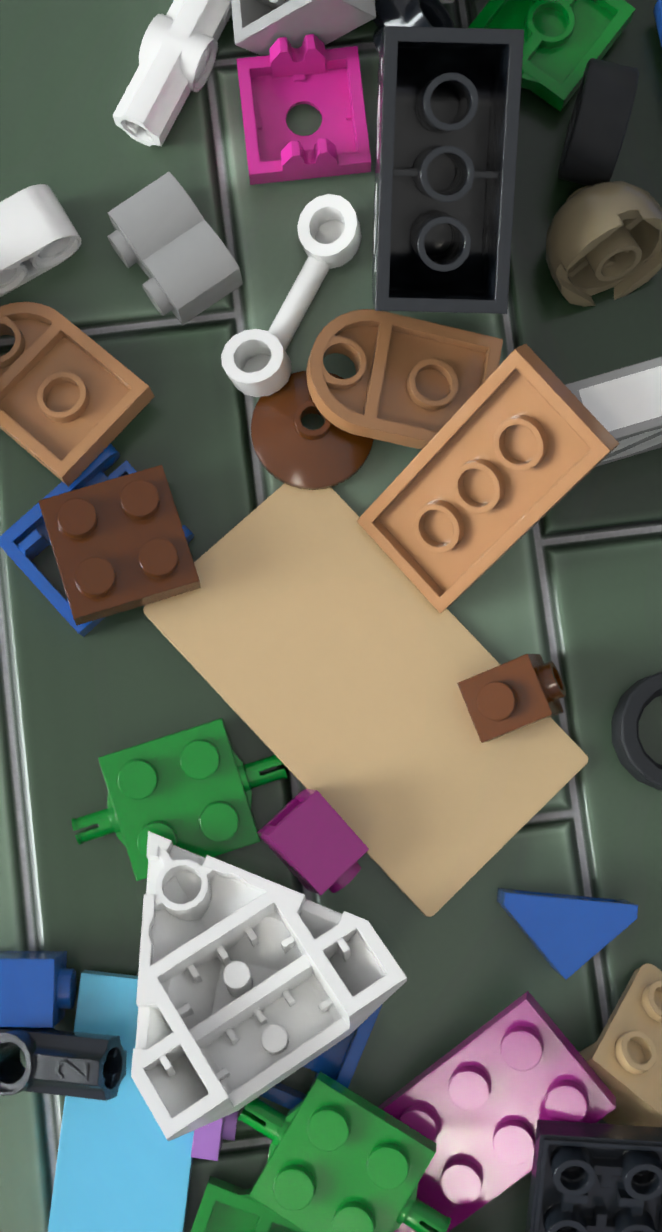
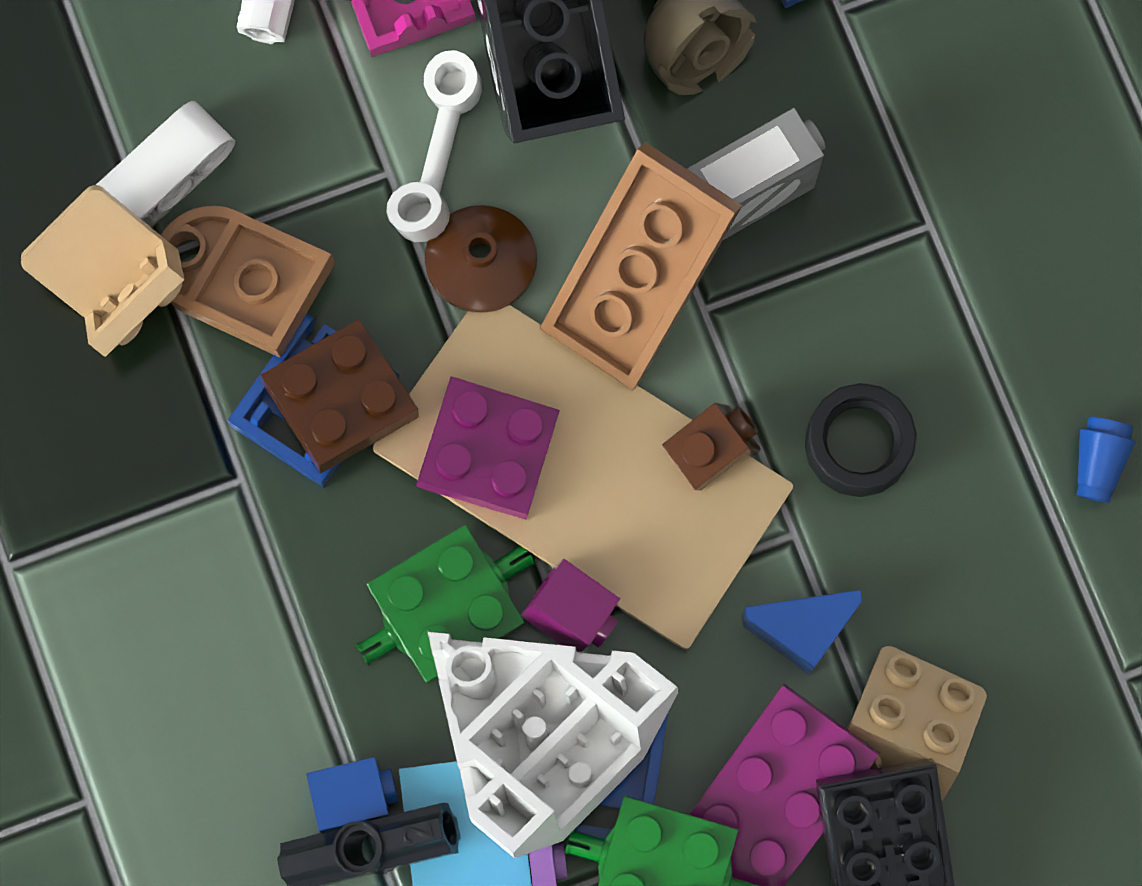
camera: 15 degrees left, 5 degrees down
light grey brick [107,172,243,325] -> none
medium nougat plate [306,309,503,450] -> none
none -> magenta plate [416,376,560,520]

